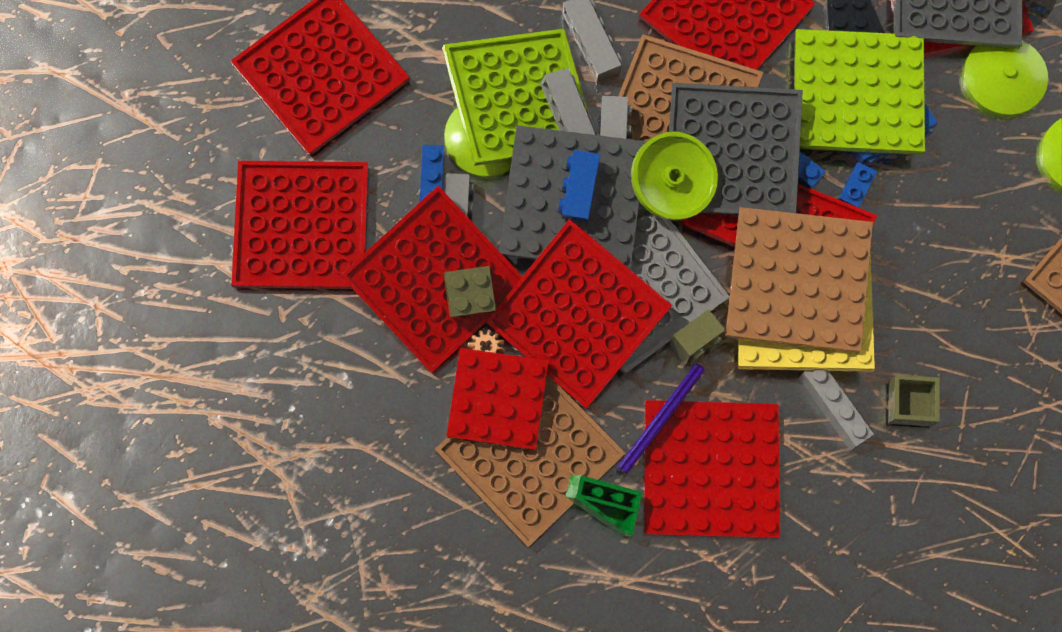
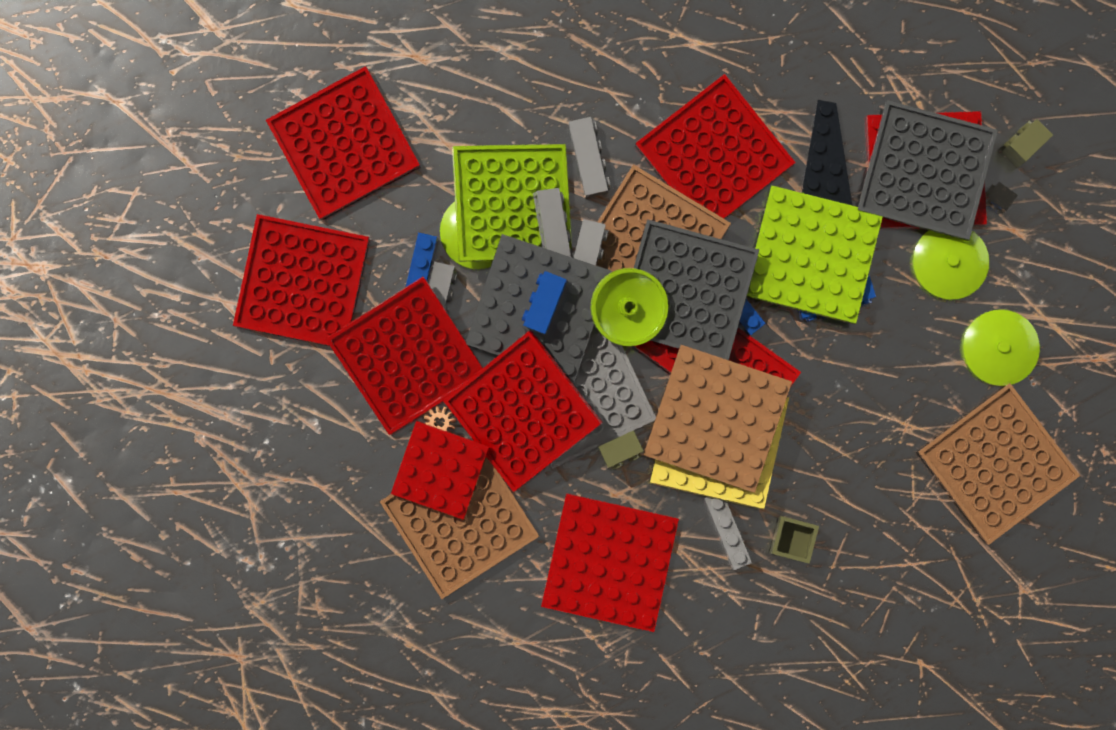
camera: 15 degrees right, 10 degrees up
olive piece [444,266,496,318] -> none
green wedge [566,475,642,537] -> none
dark purple axle [618,363,705,474] -> none
blue brick [838,162,877,208] -> none

